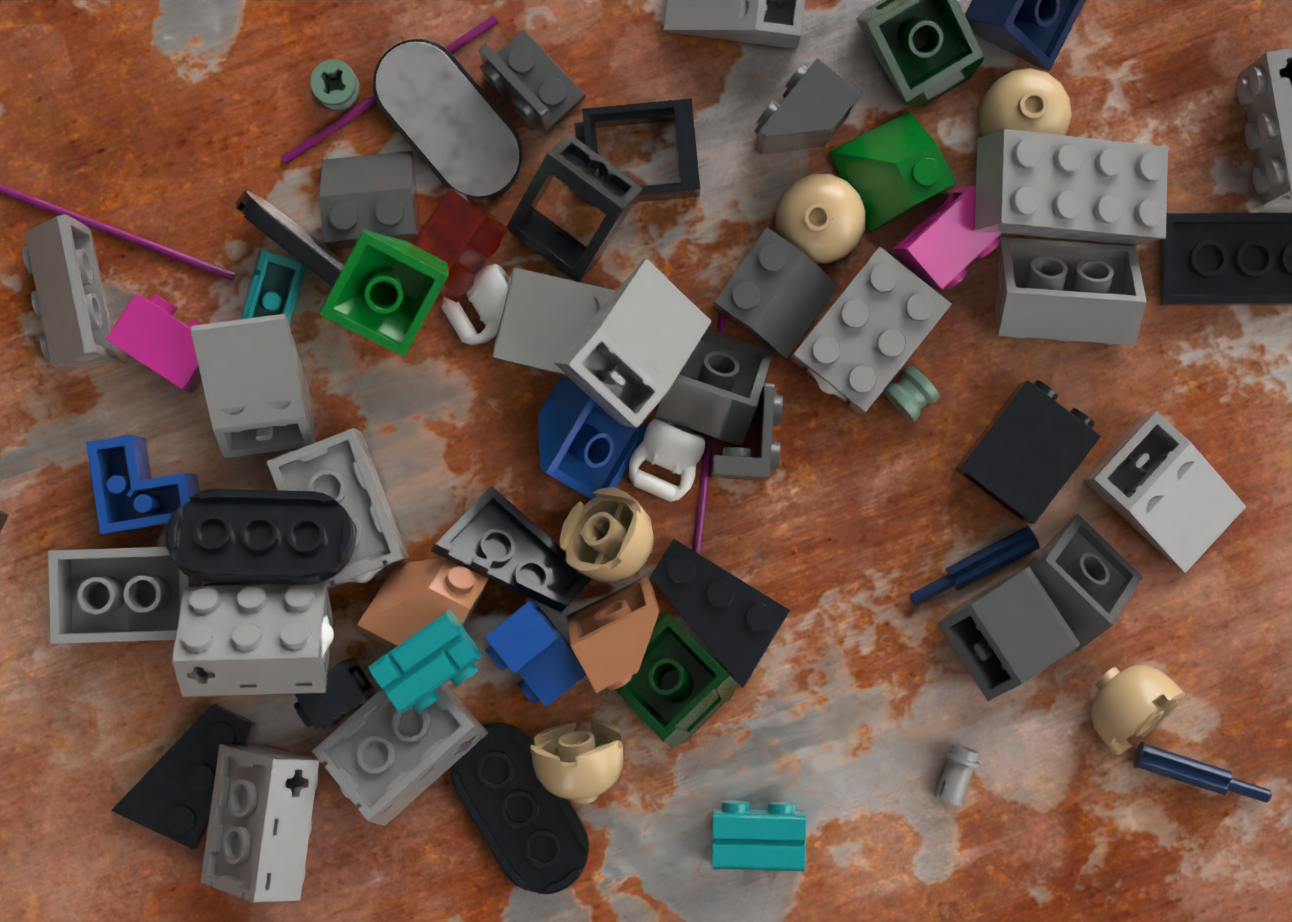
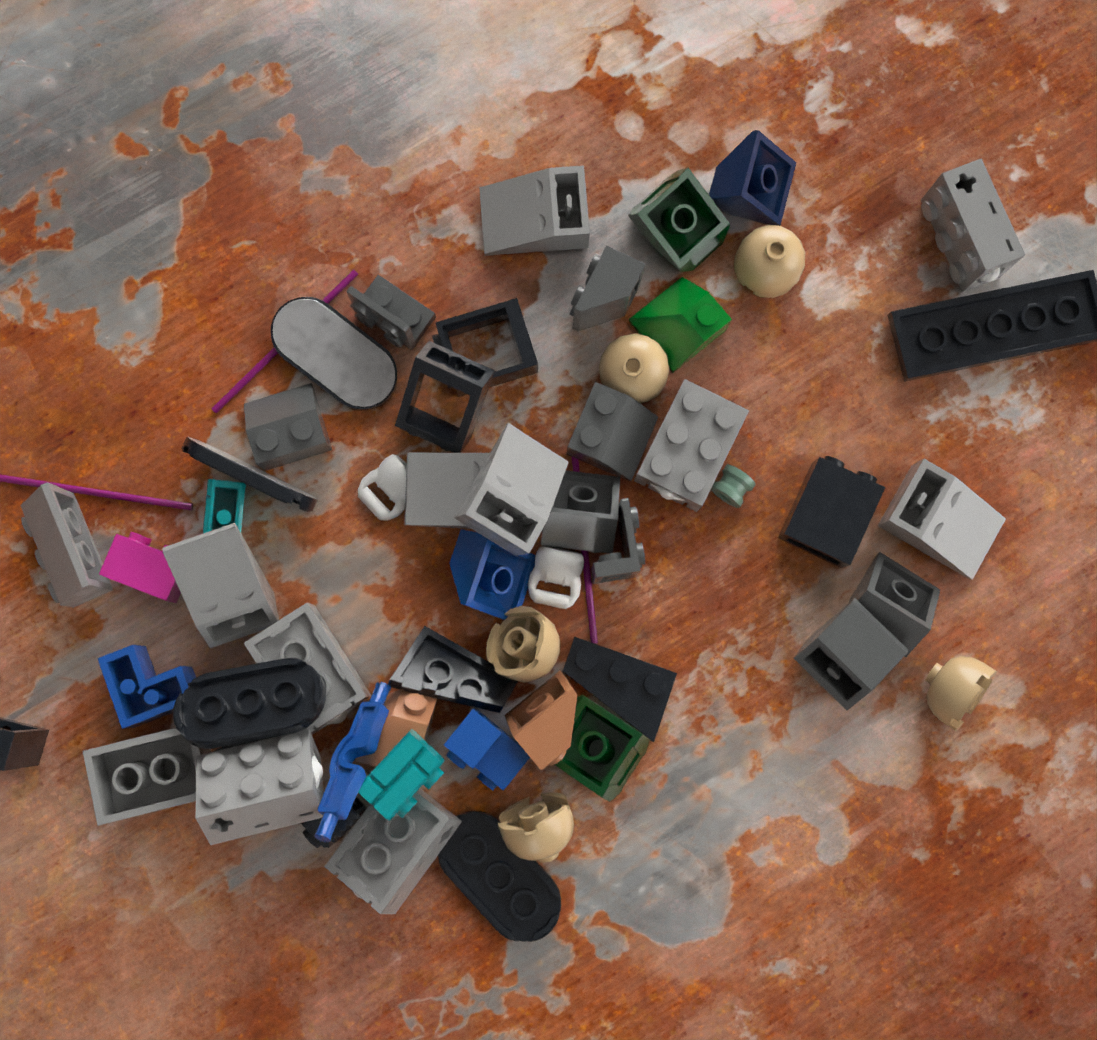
camera: 20 degrees left, 5 degrees down
black wing [111,704,256,850] -> none
light grey piece [200,744,319,902] -> none
sand green wheel [310,59,360,111] -> none
green slope [319,230,448,357] -> none
clear red brick [411,187,509,303] -> none
teal brick [711,800,806,871] -> none
dark pink brick [893,186,1001,290] -> none
dark blue axle [909,525,1040,606] -> none
light grey pin [934,744,980,806] -> none
light grey brick [975,129,1168,245] -> none
light grey slope [995,237,1147,345] -> none
dark blue axle [1133,742,1272,803] -> none
none -> blue piece [314,682,391,842]

